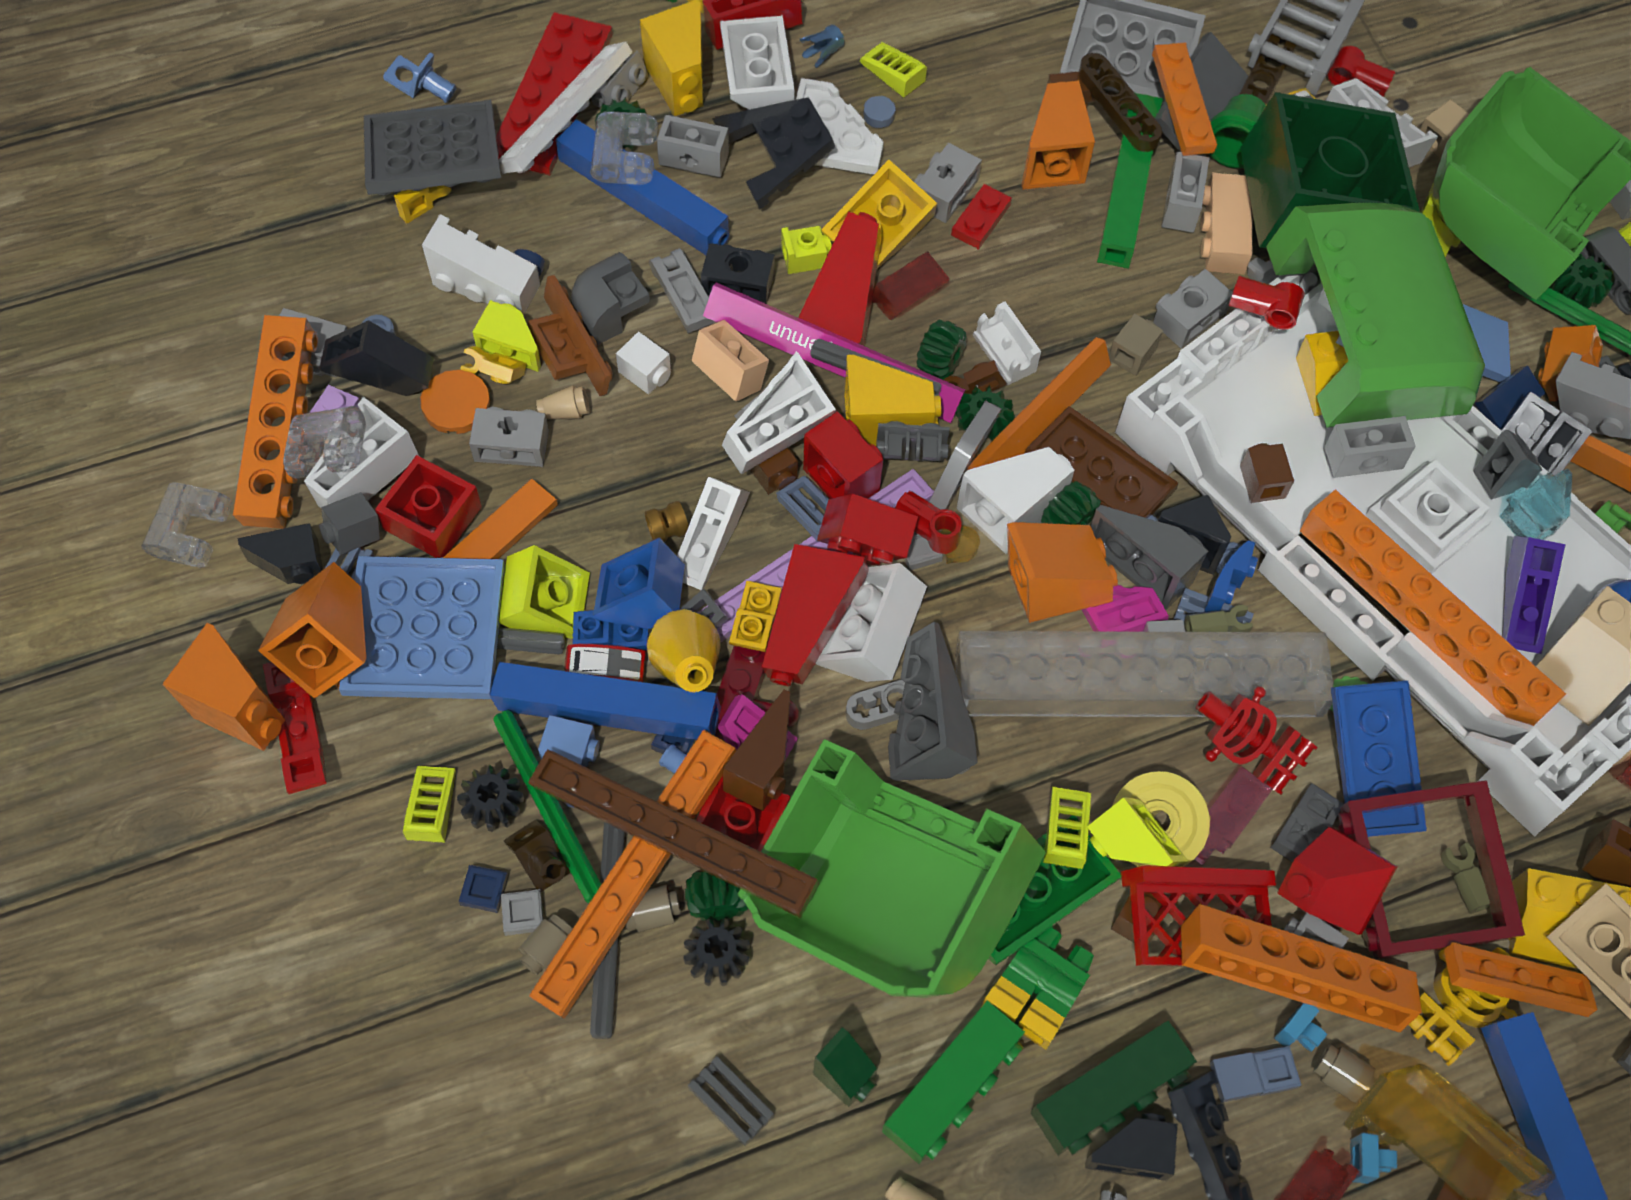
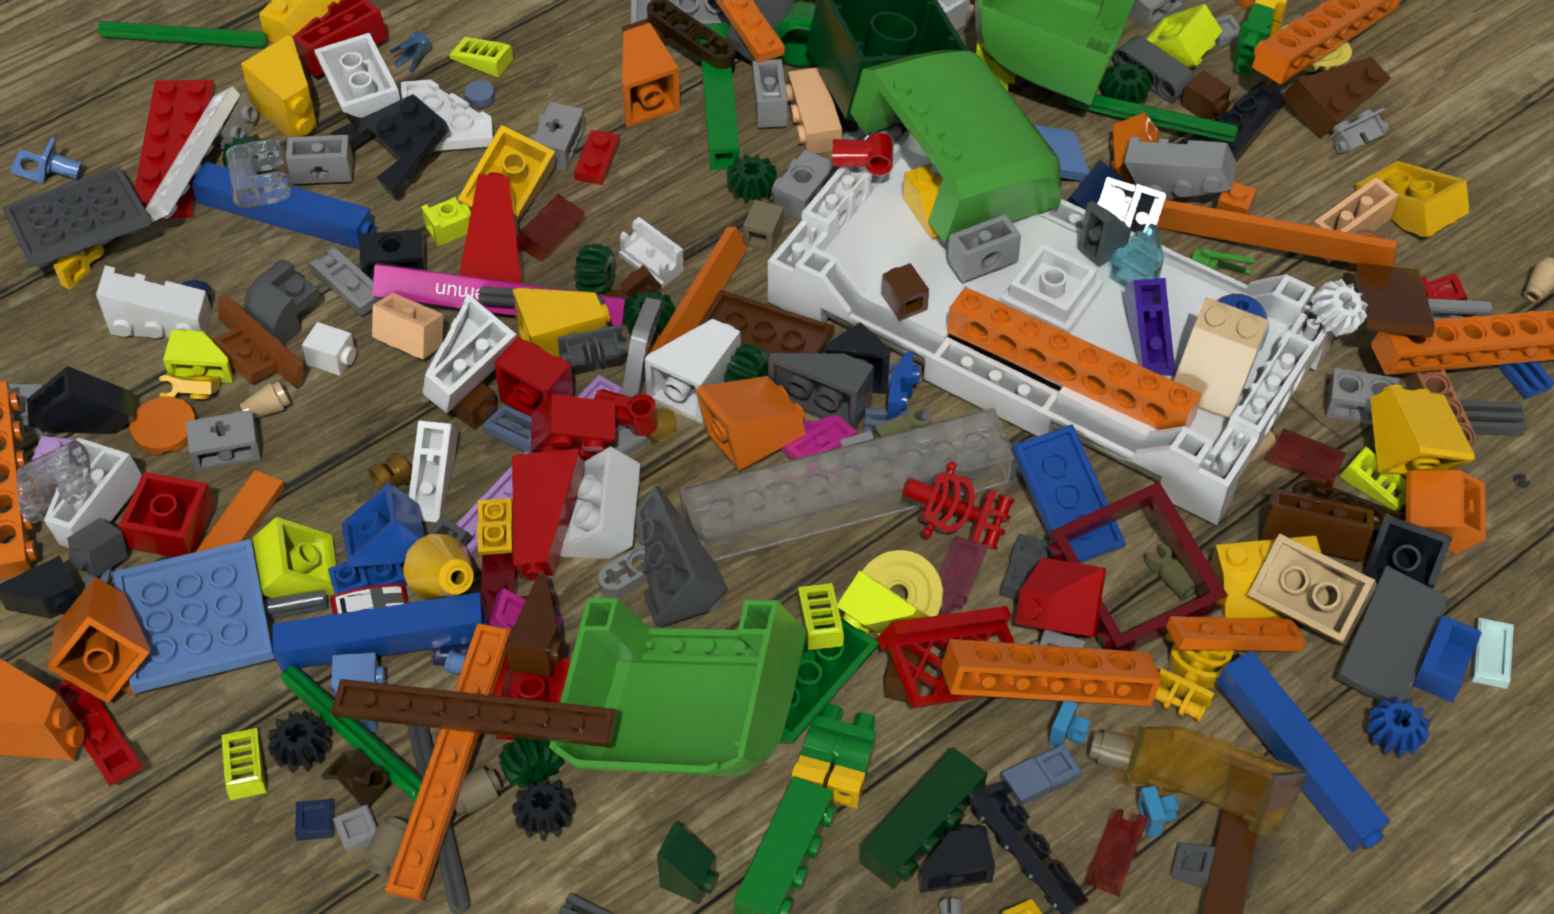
camera: 15 degrees left, 10 degrees down
none -> dark green gear [727,153,777,203]

